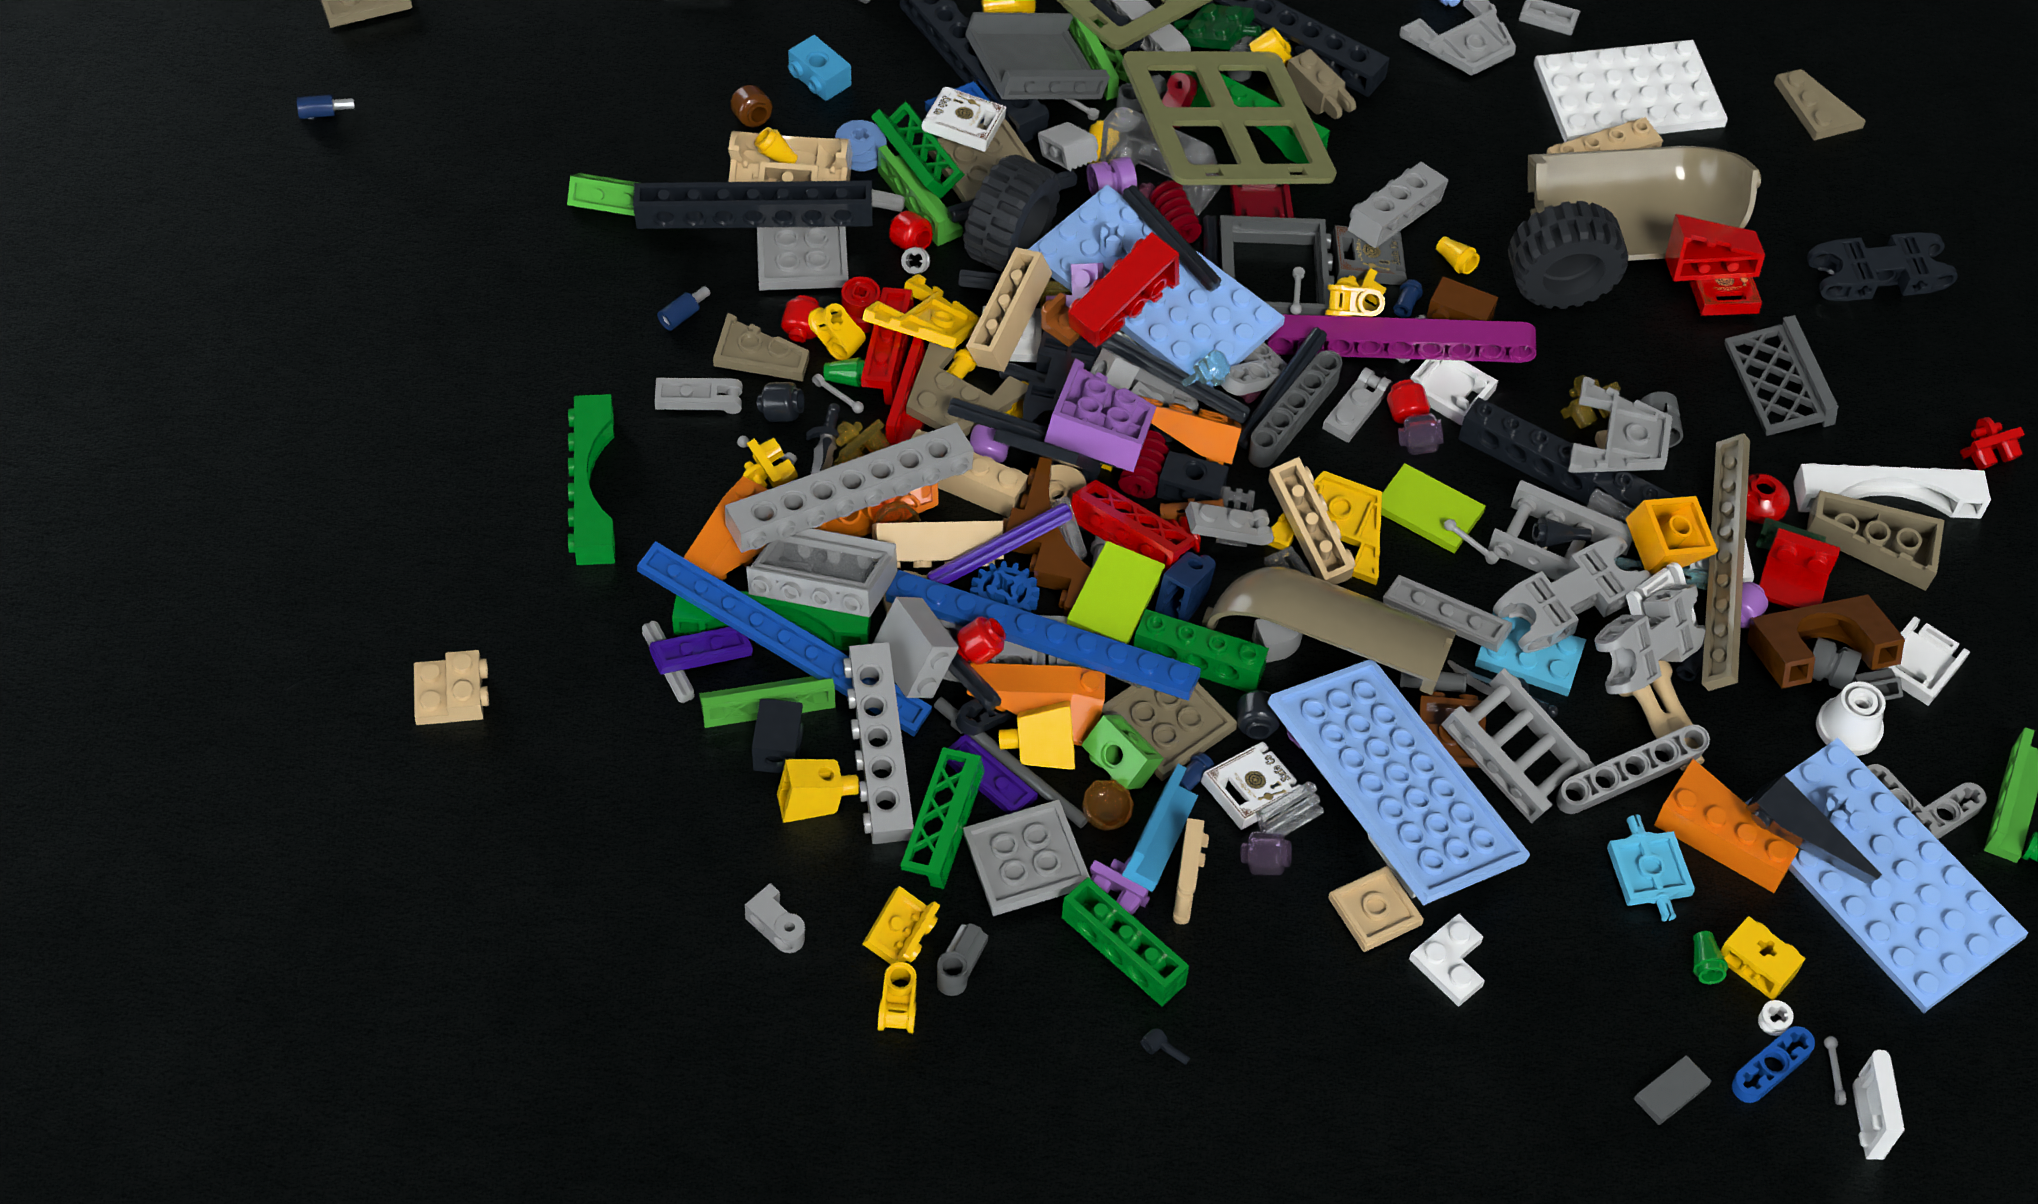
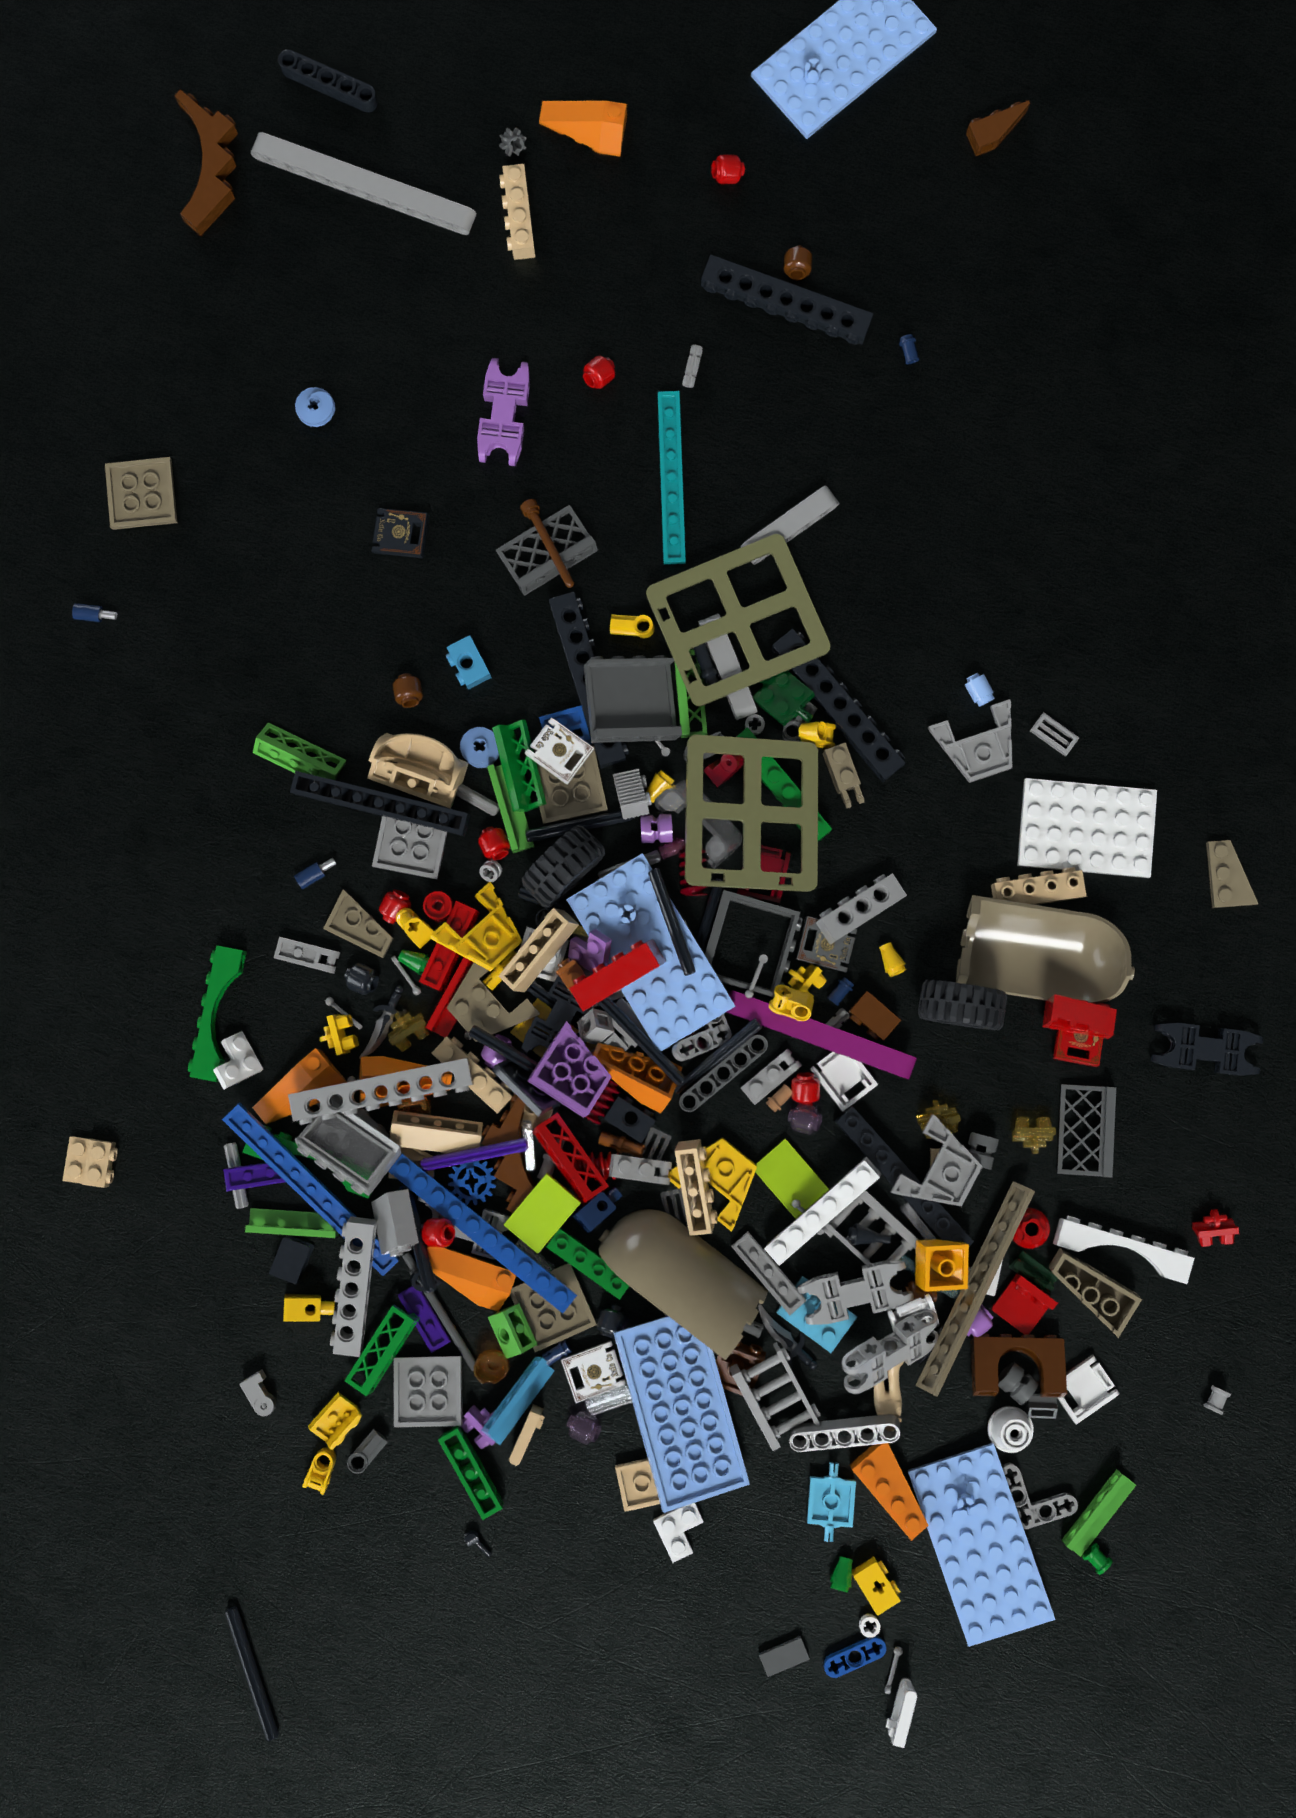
camera: 20 degrees right, 30 degrees up
yellow cone [754,127,798,164] -> none
yellow torso [999,701,1075,769] -> none
clear light blue piece [1182,350,1231,387] -> none
black wedge [1746,775,1882,883] -> none
none -> white plate [213,1031,263,1089]
none -> white arch [764,1157,881,1266]
none -> medium nougat pin [766,1084,792,1112]
none -> clear yellow hips [1012,1117,1056,1154]

